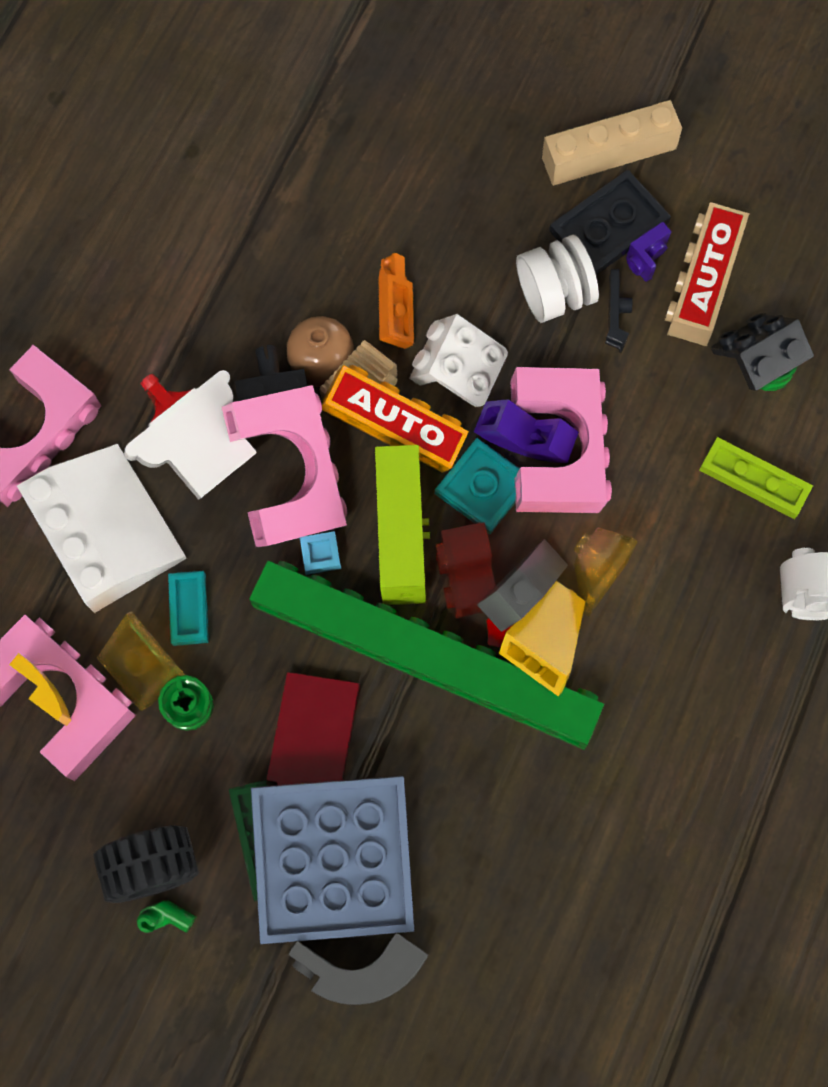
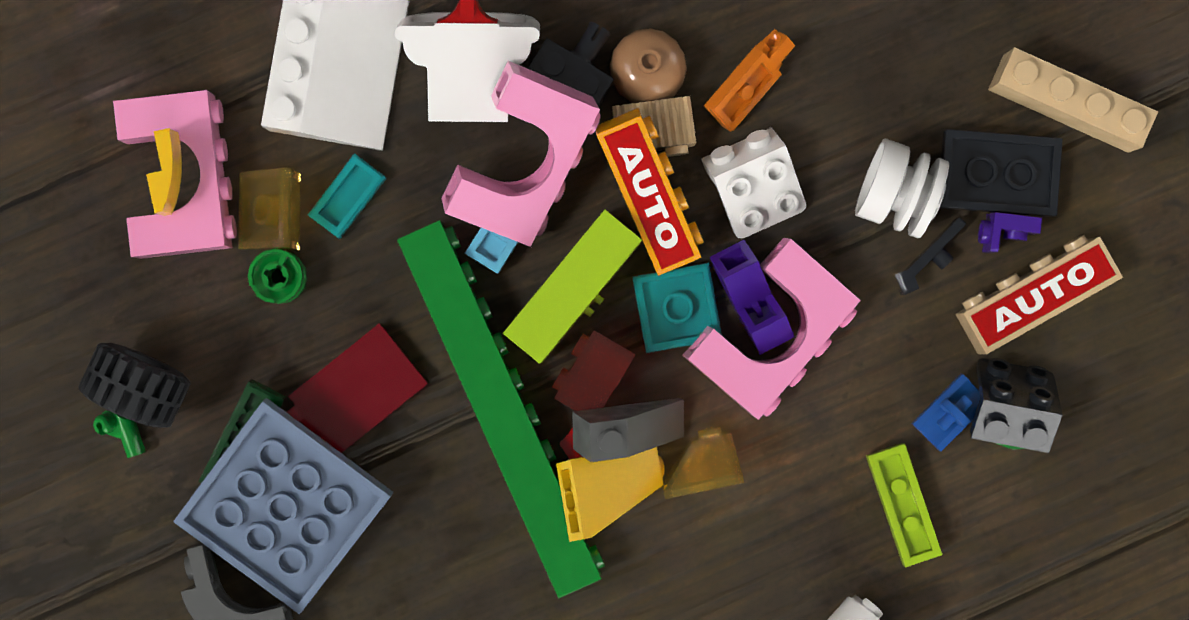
camera: 35 degrees right, 15 degrees up
none -> blue hips [911,374,980,451]

